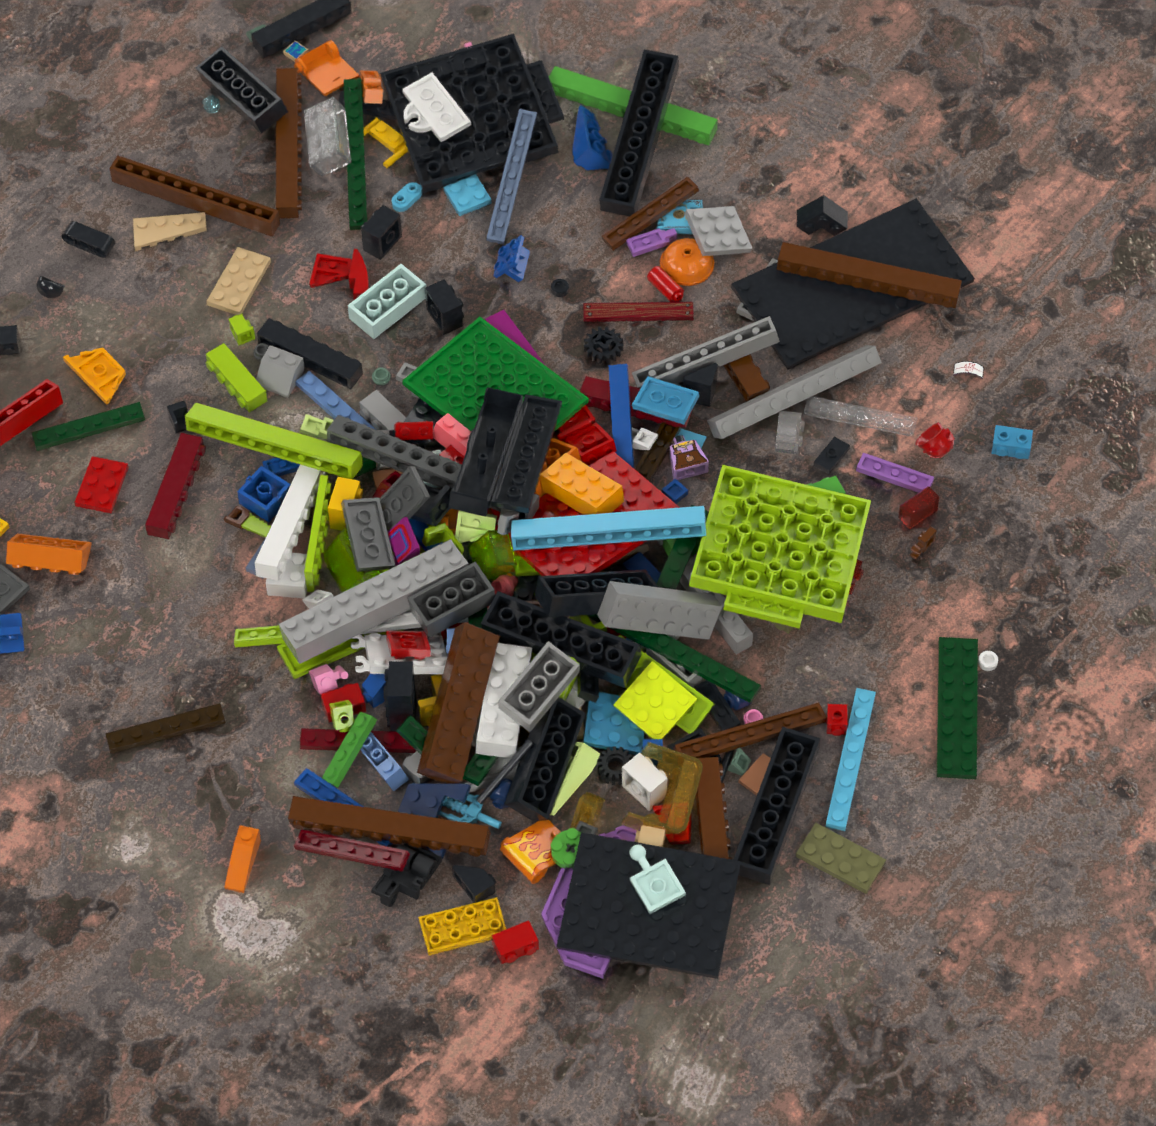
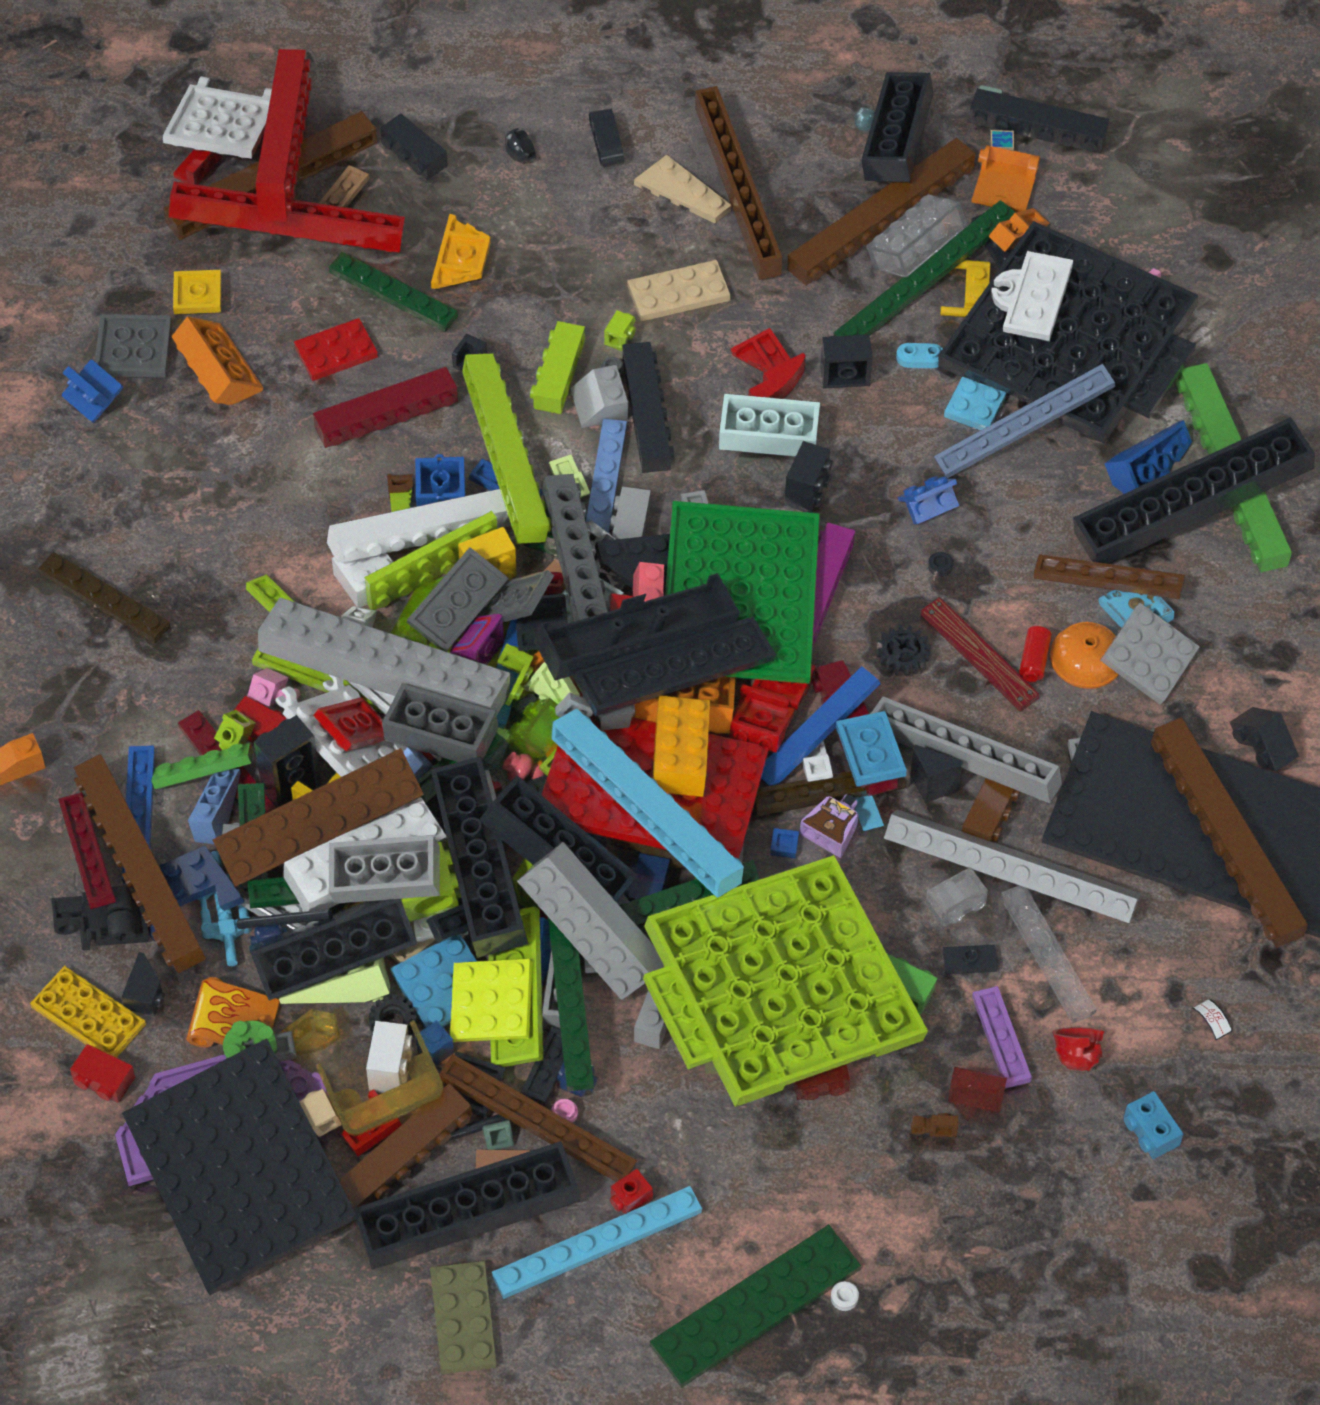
camera: 50 degrees right, 0 degrees up
sand green plate [372,367,391,385] -> none
red hinge [394,421,433,440] -> none
medium lavender hinge [626,228,677,257] -> none
light aqua plate [630,845,686,914] -> none

